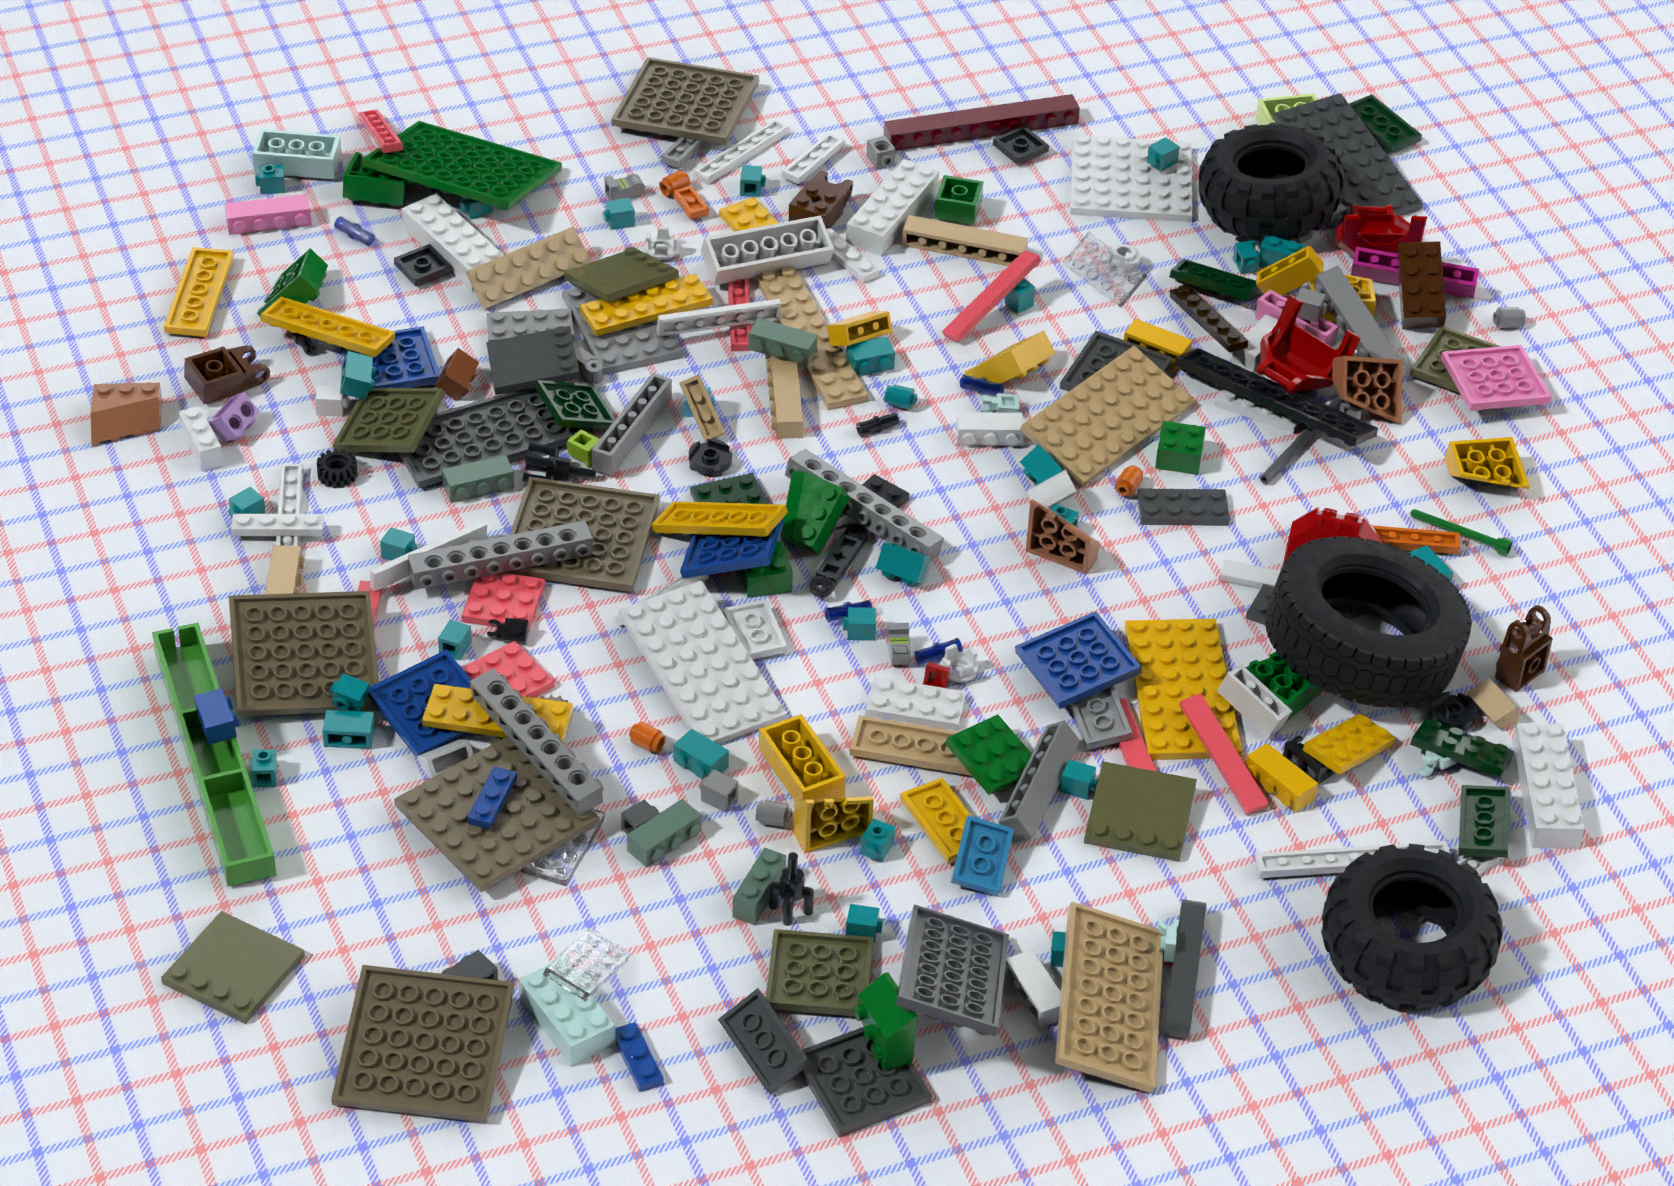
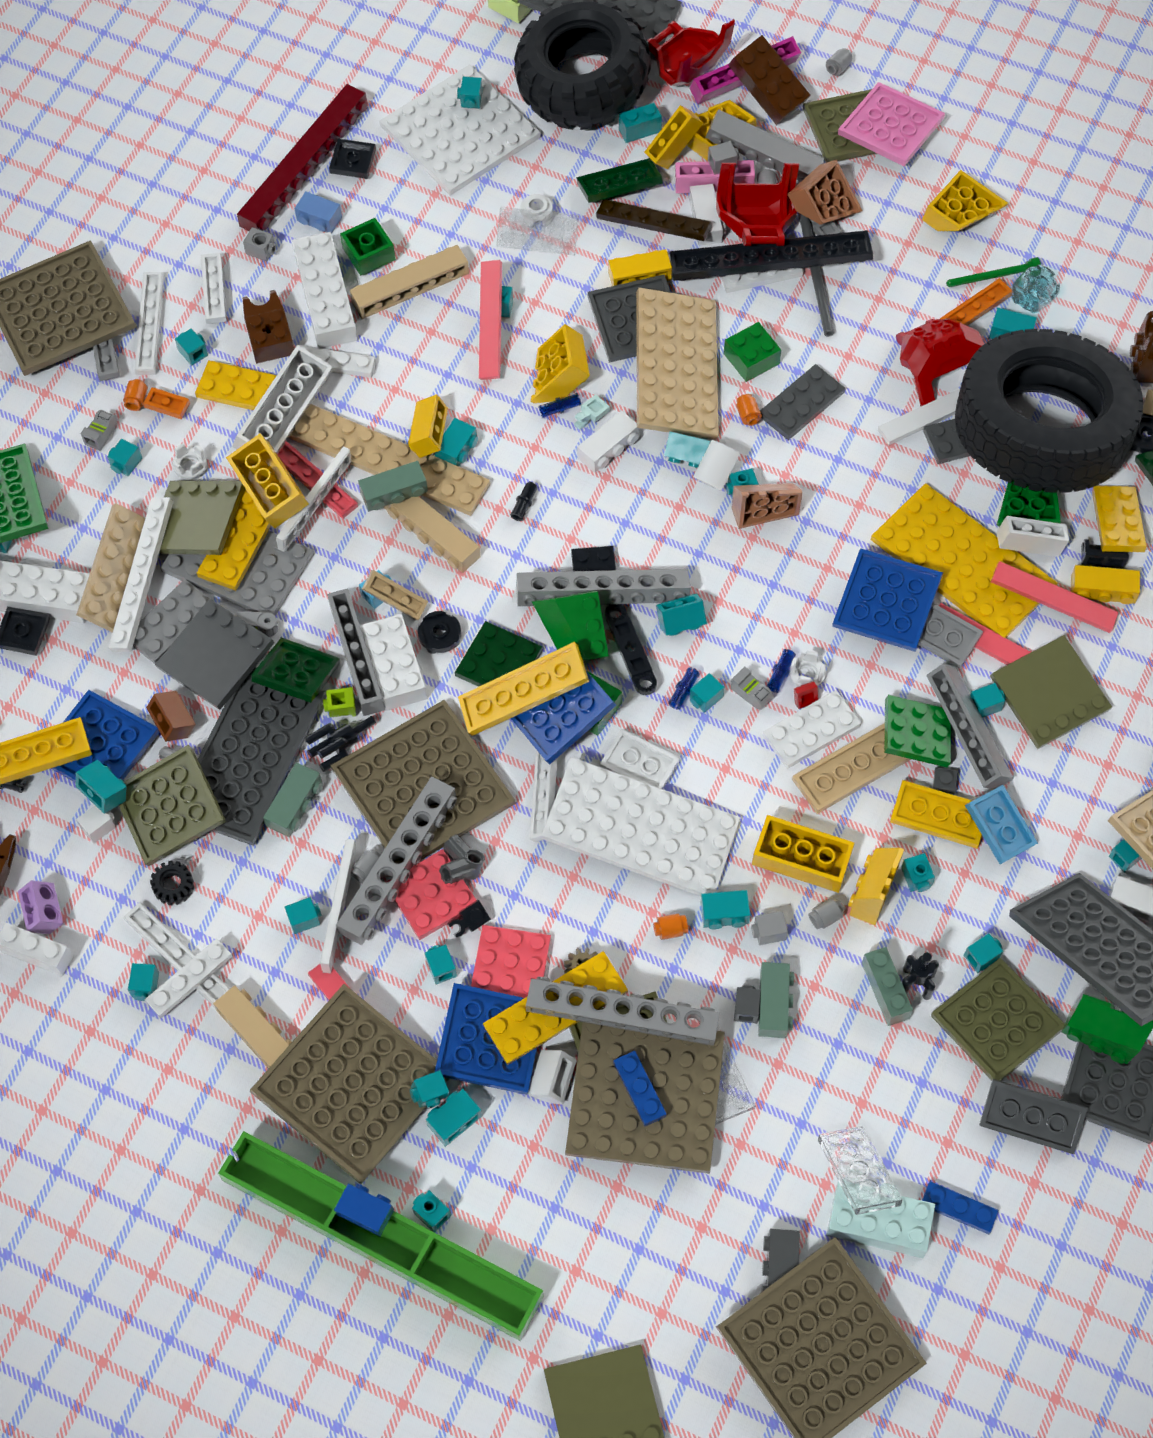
camera: 40 degrees left, 20 degrees up
teal brick [884,384,918,410] -> none
teal brick [1233,240,1260,274] -> none
none -> white plate [108,497,173,652]
none -> yellow brick [226,433,309,529]
none -> medium blue brick [294,191,342,234]
none -> white brick [360,614,427,711]
none -> dark grey piece [439,834,485,884]
none -> dark grey plate [932,767,958,794]
none -> clear light blue brick [1011,265,1060,313]

